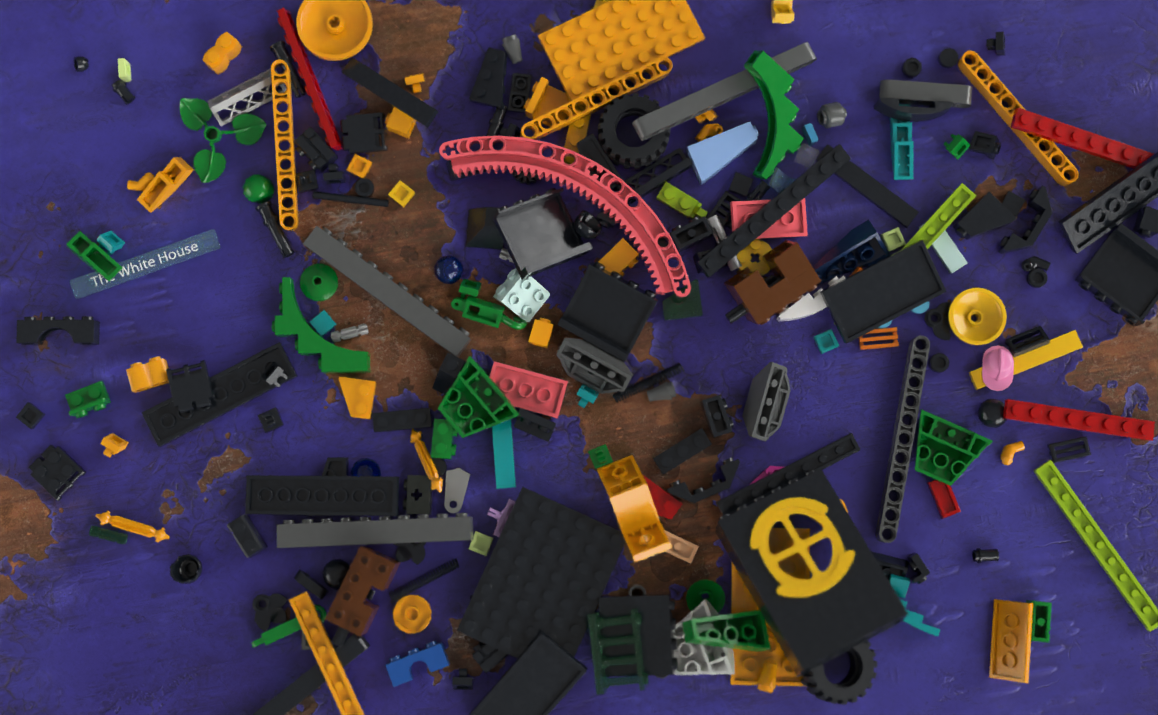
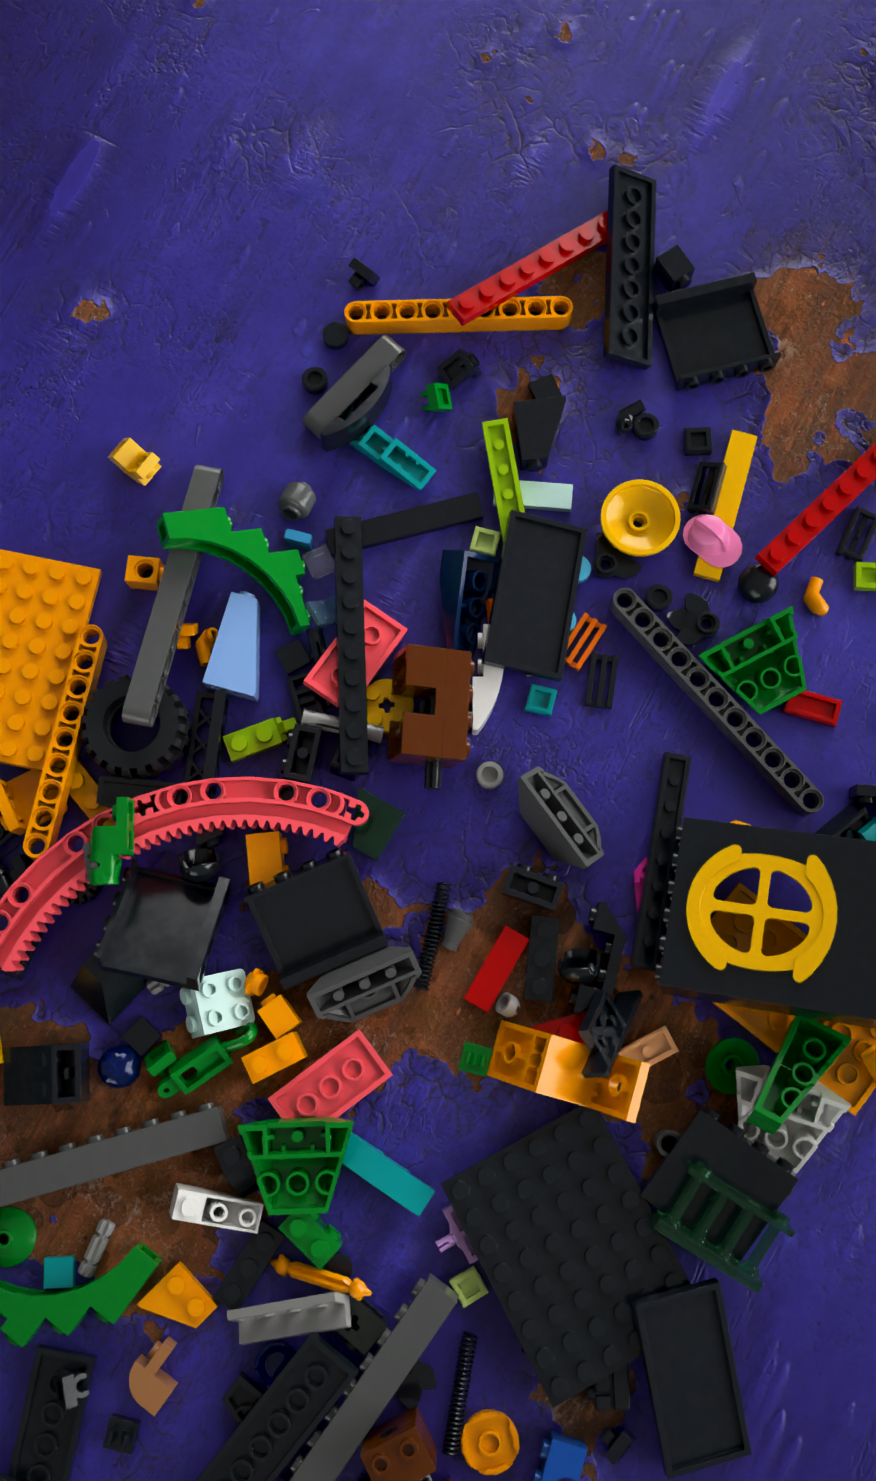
camera: 50 degrees left, 5 degrees down
light grey piece [444,468,470,514] -> none
black bracket [514,408,556,442] -> none
teal tile [576,384,599,408] -> none
black slope [998,185,1052,254] -> none
none -> black slope [4,1042,90,1106]
none -> green plate [83,797,135,885]
none -> black tile [122,1016,163,1057]
none -> light orange brick [124,555,165,591]
none -> medium nougat brick [129,1336,178,1417]
none -> white slope [169,1183,264,1234]
none -> light grey fence [227,1292,351,1345]
none -> light orange brick [241,1031,308,1084]
none -> light orange plate [244,968,269,996]
none -> red tile [464,925,530,1013]
none -> light grey tile [476,761,503,790]
none -> light grey hinge [495,992,520,1017]
none -> black hair [558,948,601,985]
none -> black bracket [578,990,643,1078]
none -> black tile [584,652,619,710]
none -> black plate [667,593,720,645]
none -> black tile [683,427,712,456]

